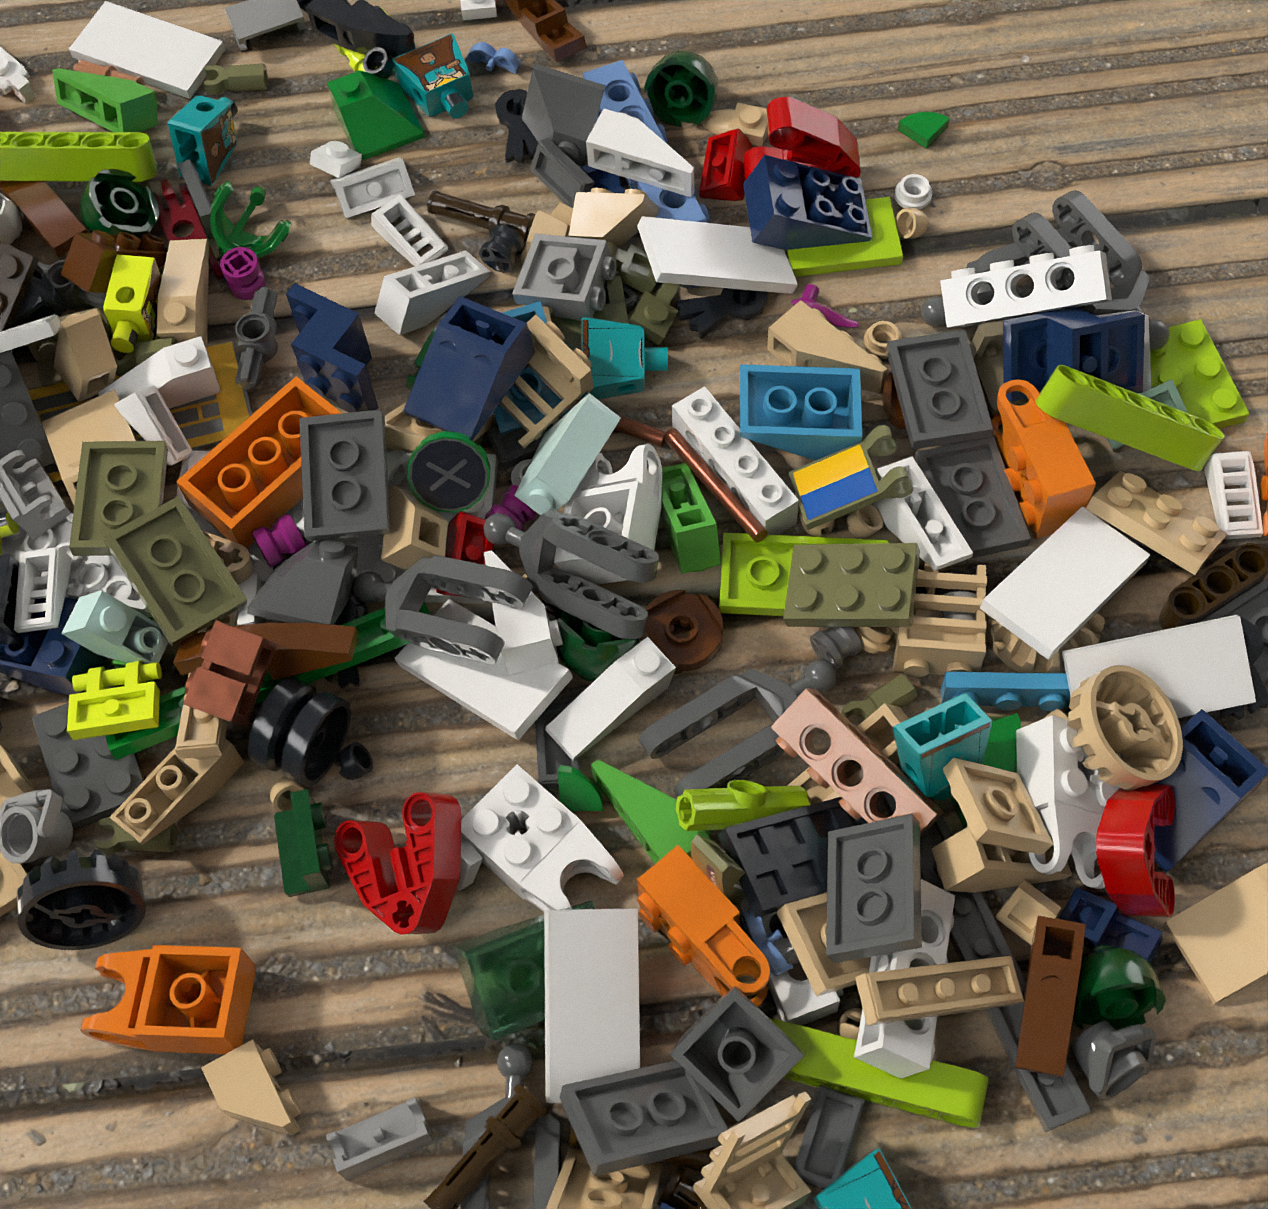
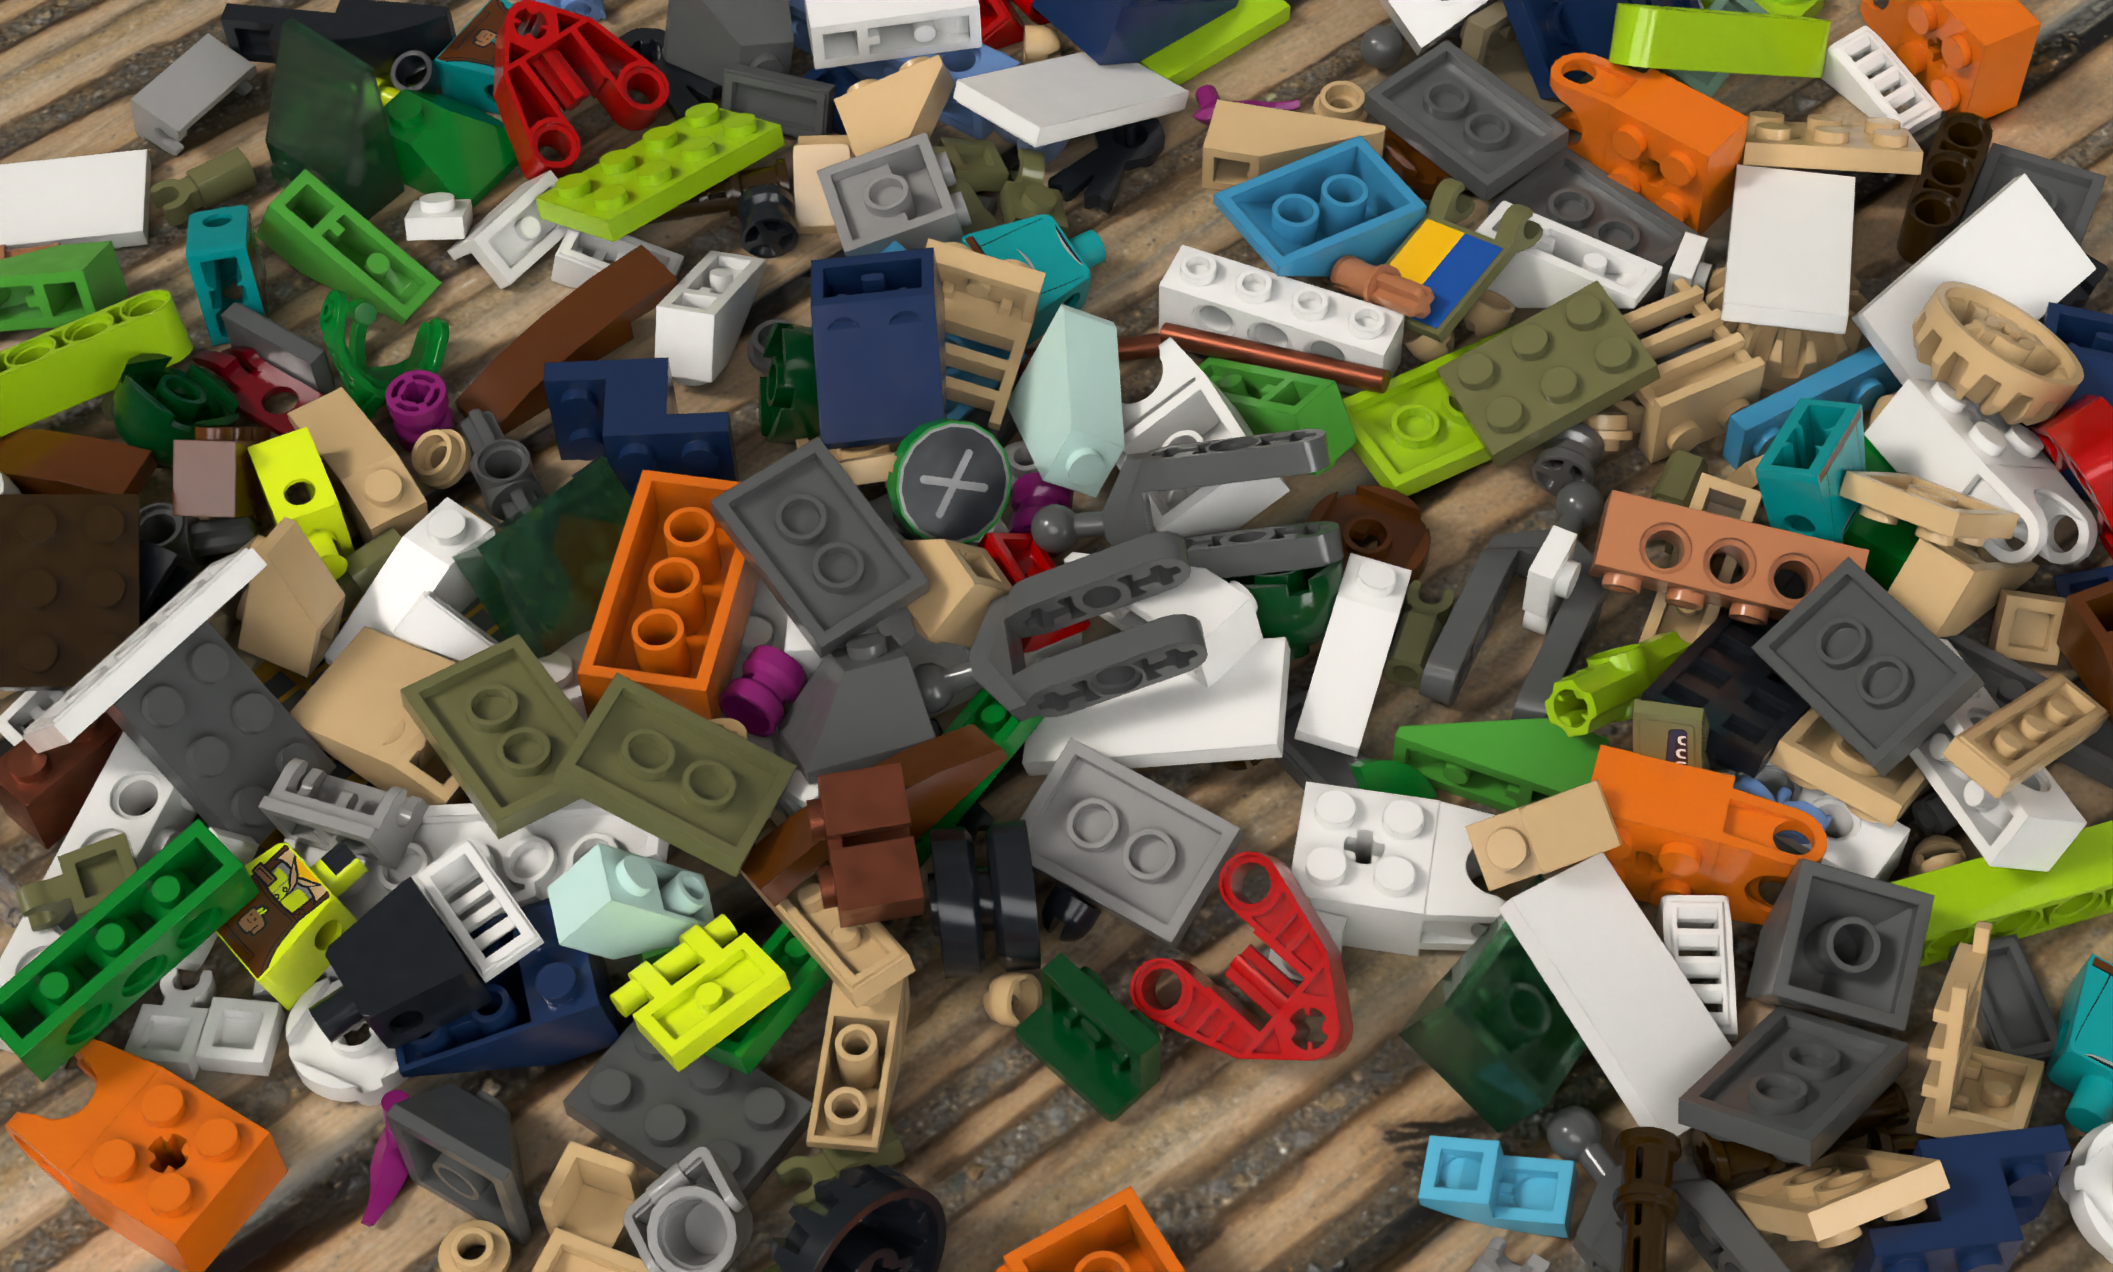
camera: 35 degrees left, 10 degrees down
none -> bright green slope [256,168,442,325]
none -> clear green slope [265,18,405,220]
none -> tan plate [411,429,471,489]
none -> clear green slope [452,456,633,659]
none -> reddish brown slope [455,244,677,435]
none -> red connector [493,0,669,180]
none -> lime plate [535,103,785,242]
none -> light grey plate [1020,737,1244,950]
none -> tan hinge [1023,25,1062,65]
none -> nougat axle [1330,255,1435,319]
none -> olive bar [1384,580,1454,689]
none -> medium azure slope [1418,1135,1578,1238]
none -> tan slope [1465,779,1622,891]
none -> white plate [1522,525,1581,637]
none -> white slope [1655,895,1738,1041]
none -> white plate [1664,232,1713,318]

